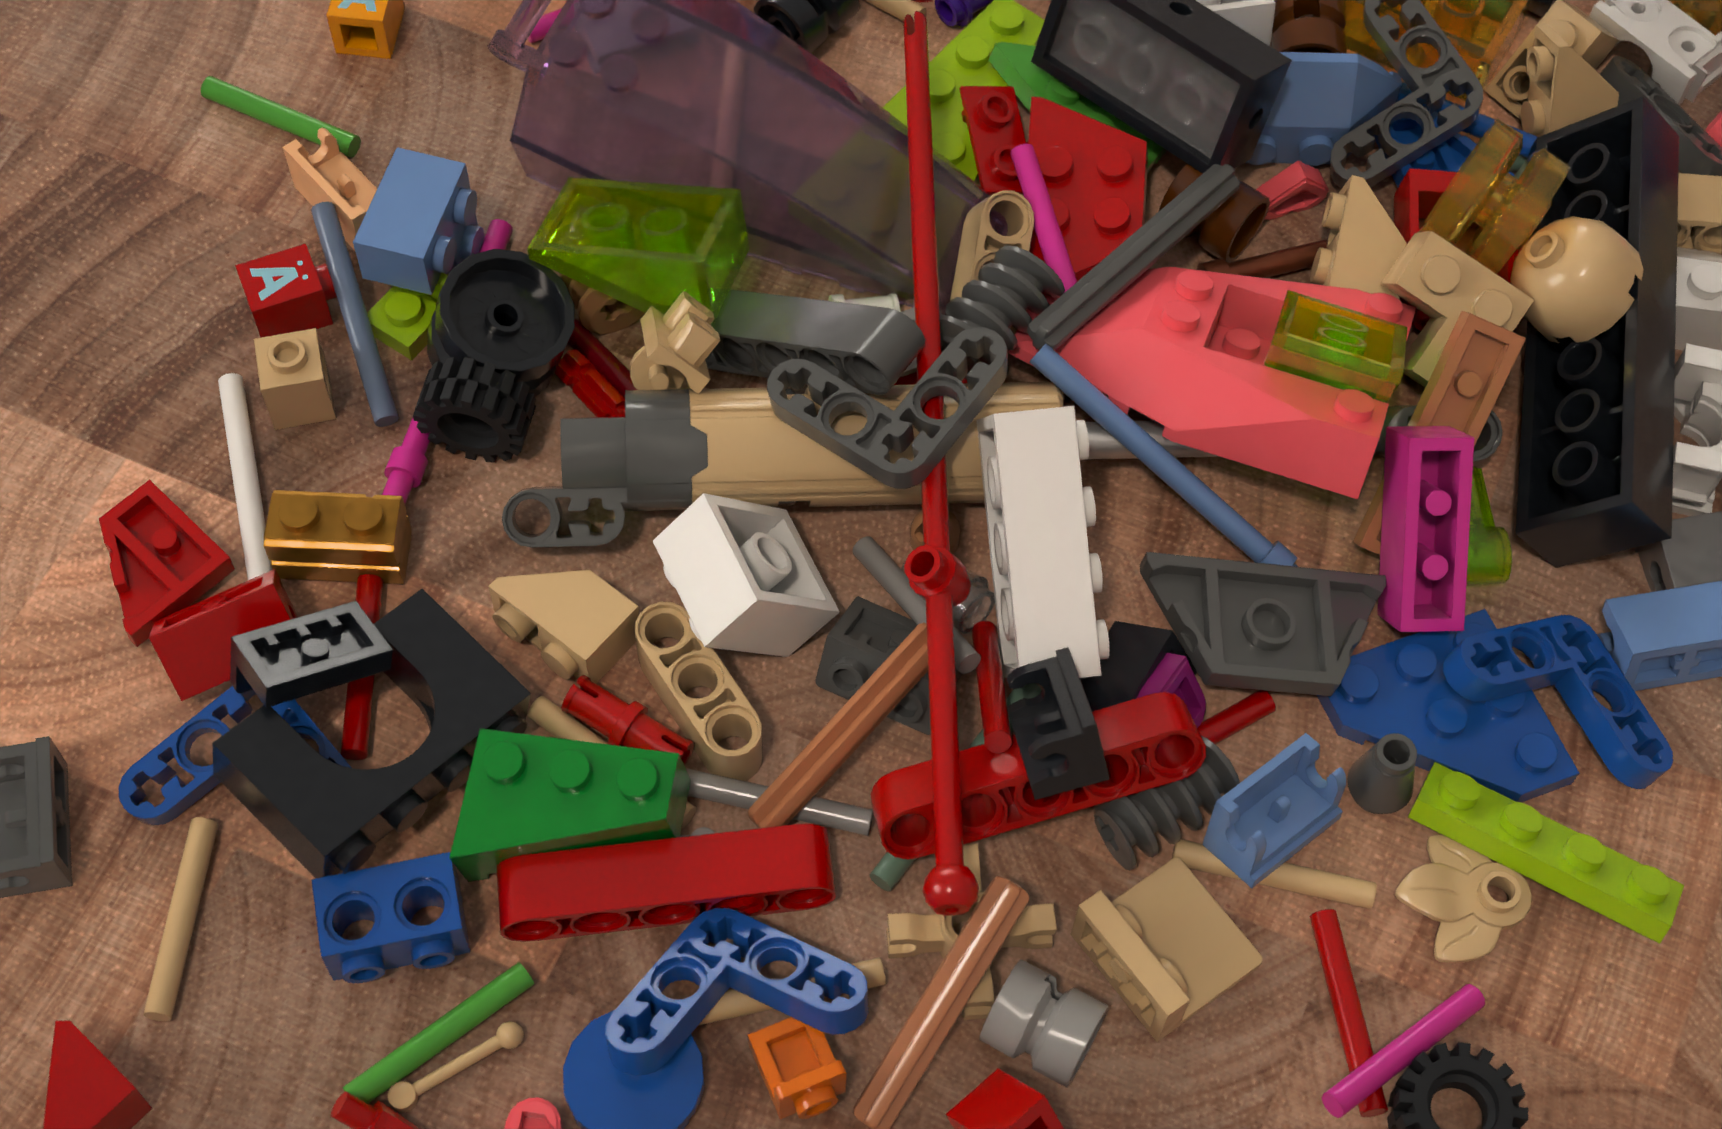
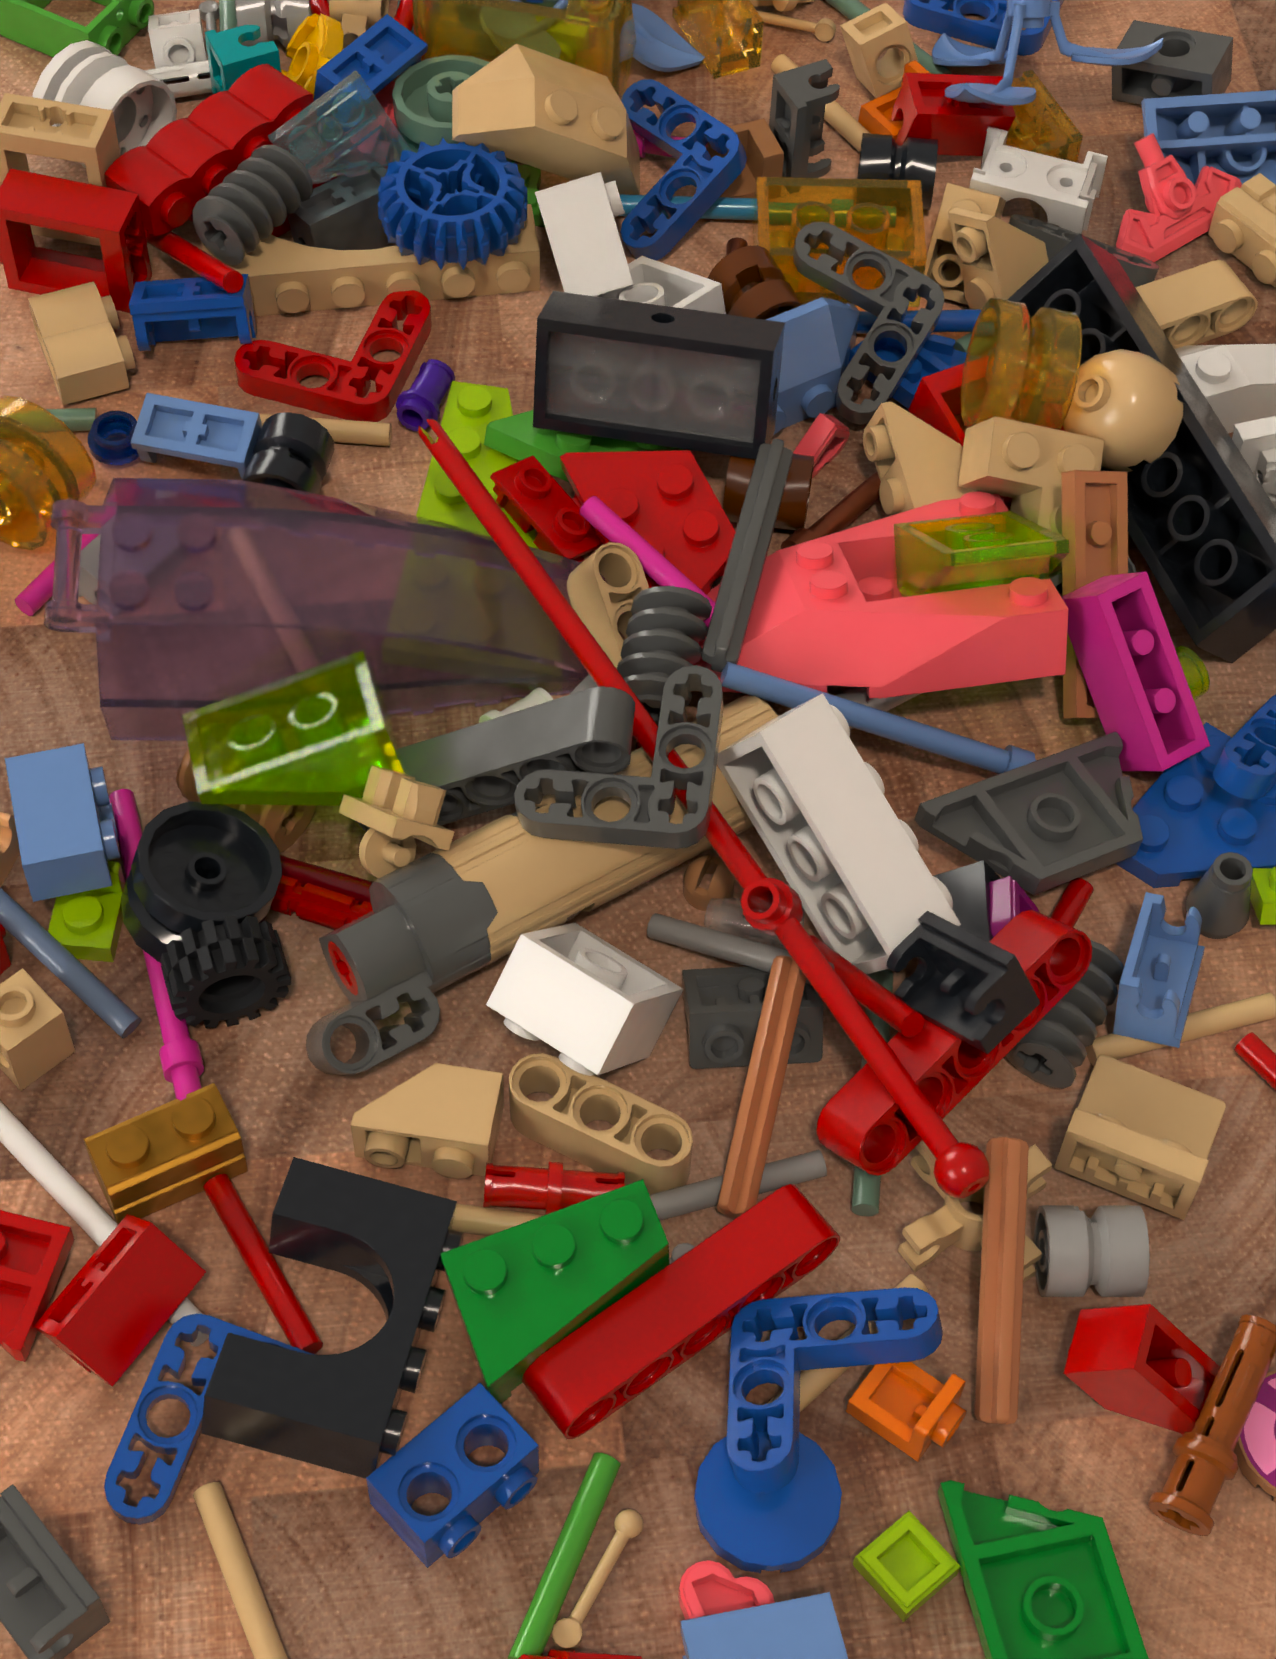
camera: 30 degrees left, 5 degrees down
black bracket [230,601,393,708] -> none

